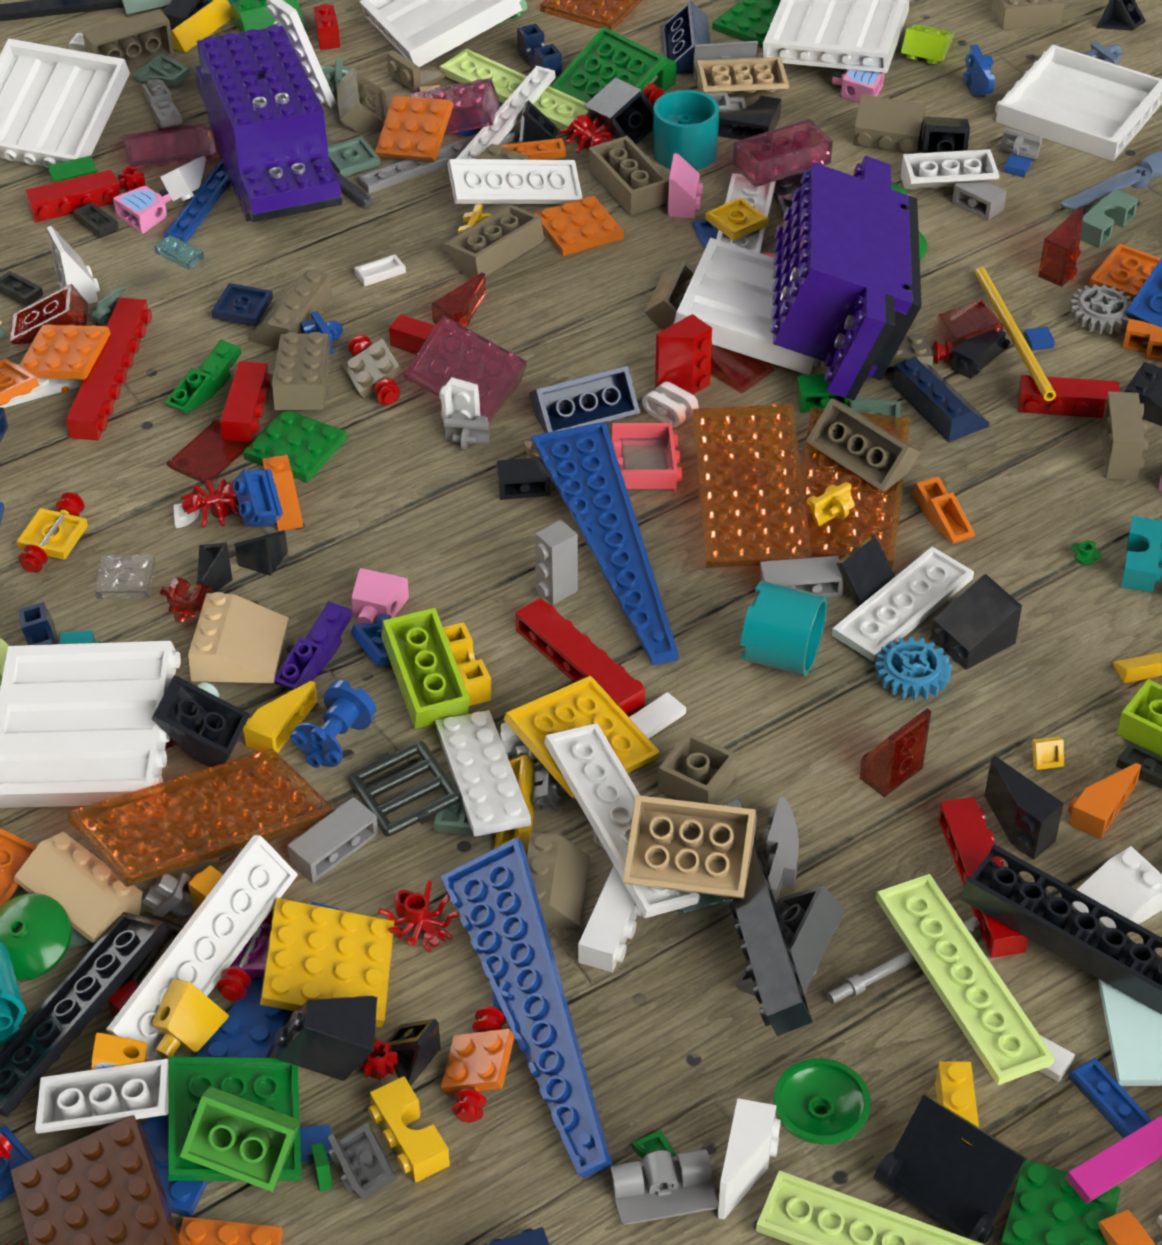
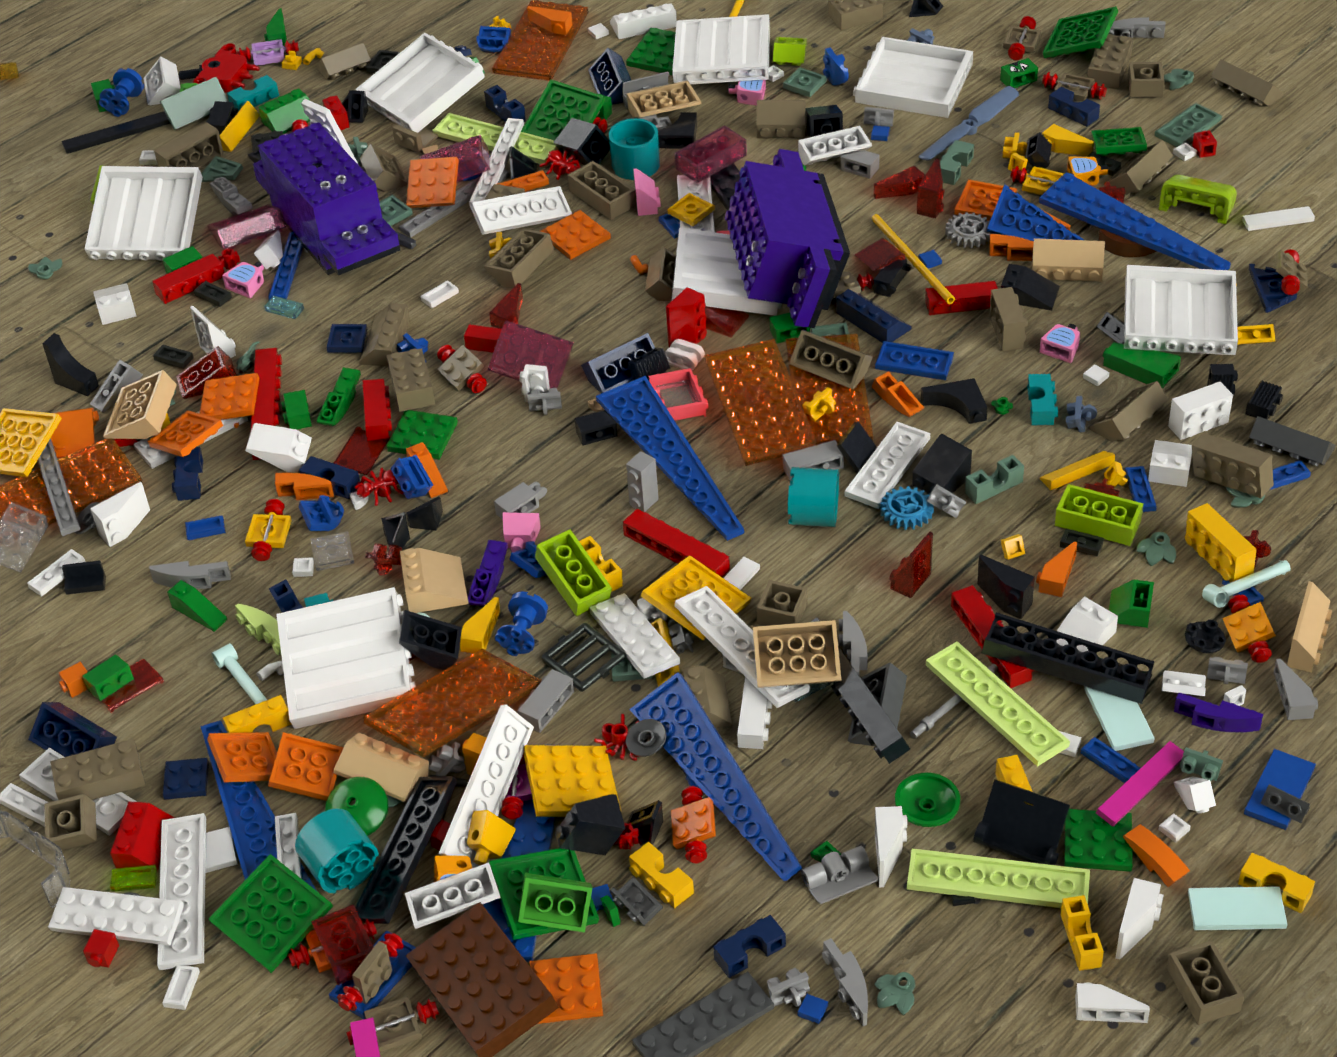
camera: 10 degrees left, 0 degrees up
none -> white slope [245,423,312,473]
none -> orange slope [275,473,334,500]
none -> green brick [281,390,312,430]
none -> white tile [292,558,314,577]
none -> blue slope [298,495,344,531]
none -> dark blue arch [299,456,360,499]
none -> black slope [342,90,368,123]
none -> light grey brick [494,481,547,520]
none -> dark grey dish [626,719,666,757]
none -> black brick [627,347,671,381]
none -> orange arm [630,255,648,274]
none -> white tile [768,65,784,82]
none -> sand green plate [783,67,827,97]
none -> clear red slope [874,166,926,199]
none -> blue tile [875,341,954,380]
none -> black arch [921,378,988,424]
none -> light grey hips [927,484,966,518]
none -> sand green arch [965,455,1024,504]

